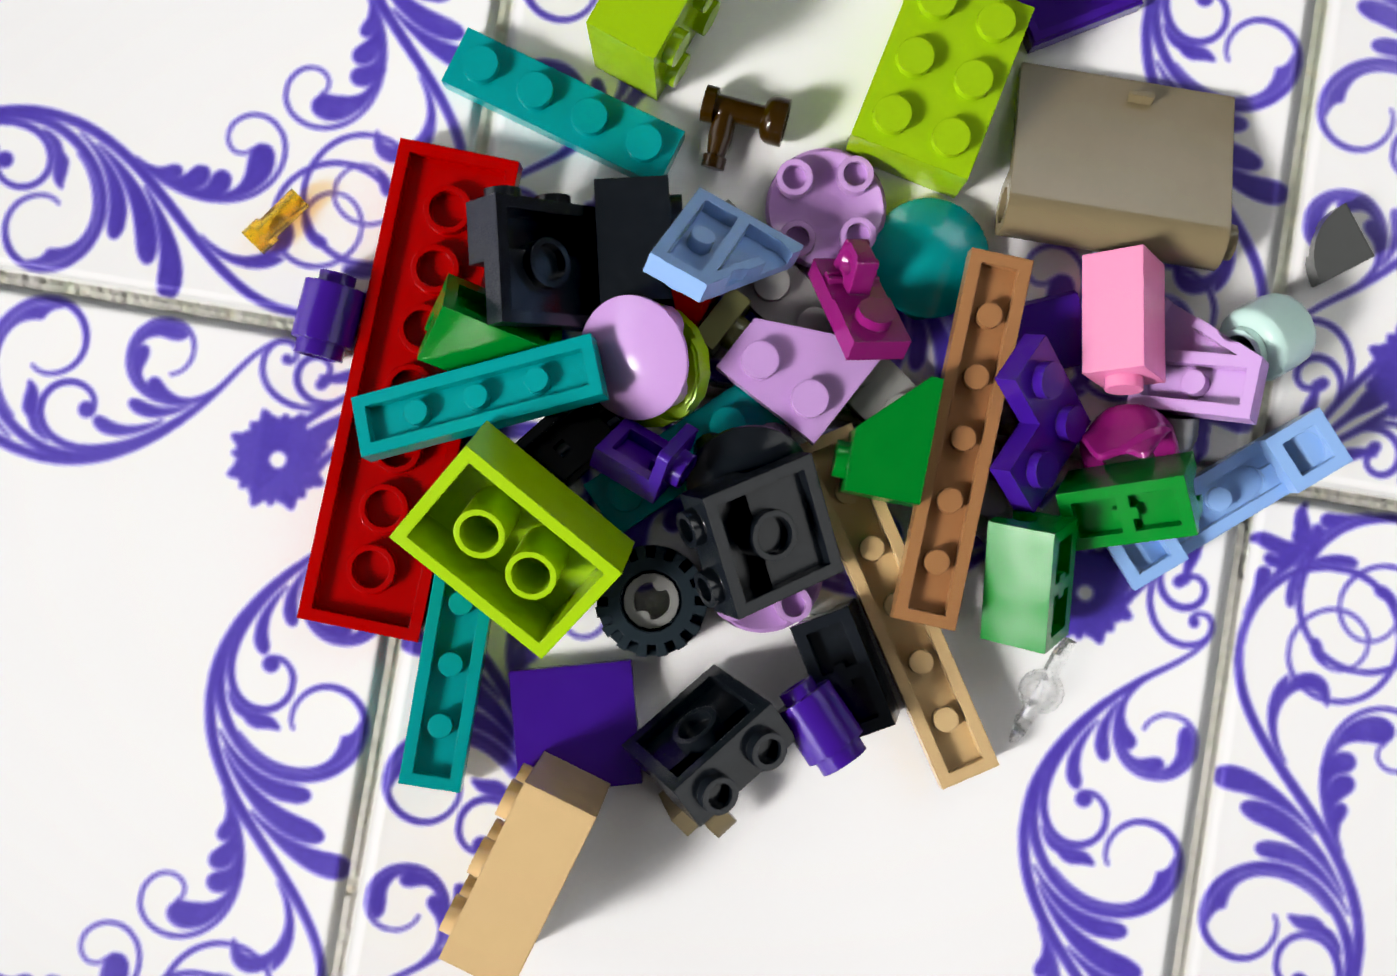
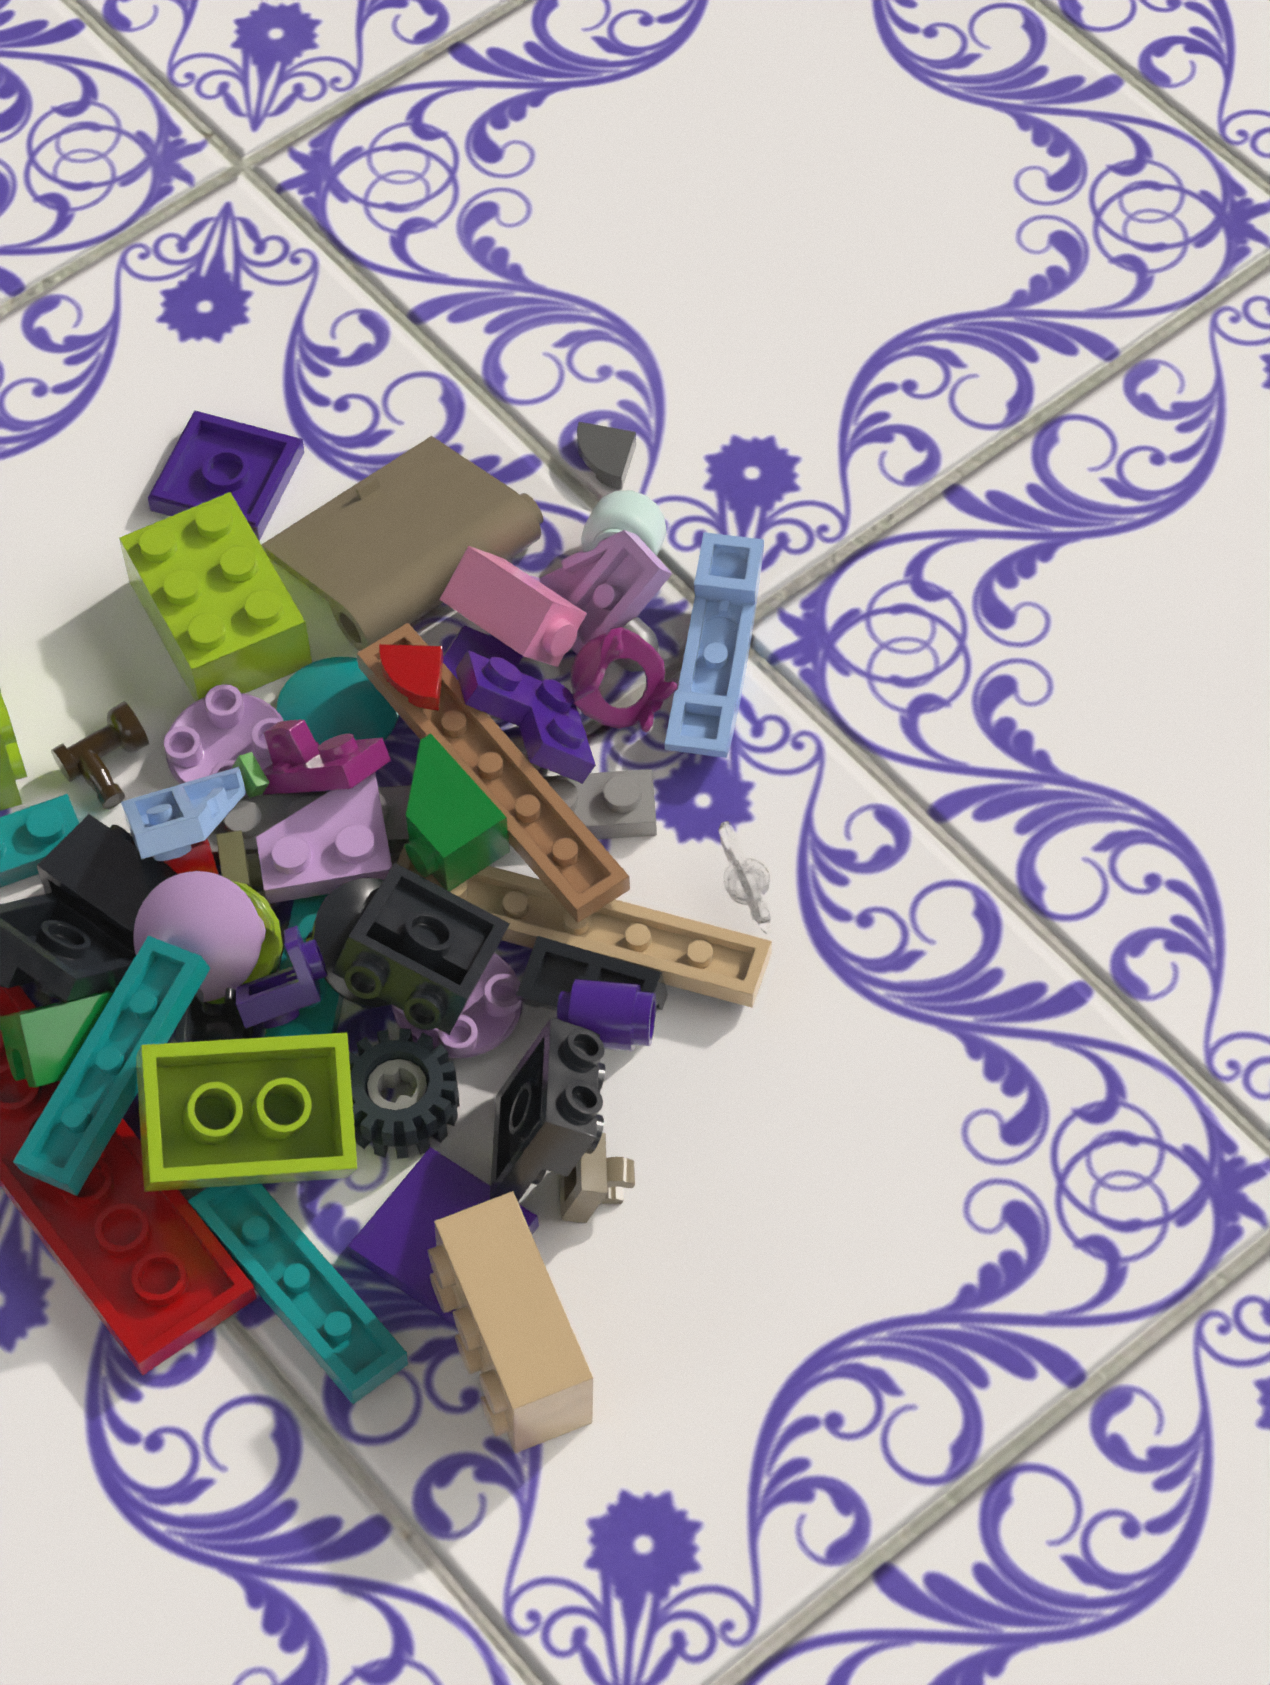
camera: 45 degrees left, 30 degrees down
hinge [980,510,1079,654] -> none
green hinge [1055,451,1203,551] -> none
none -> bright green piece [232,752,269,798]
none -> red tile [379,644,444,711]

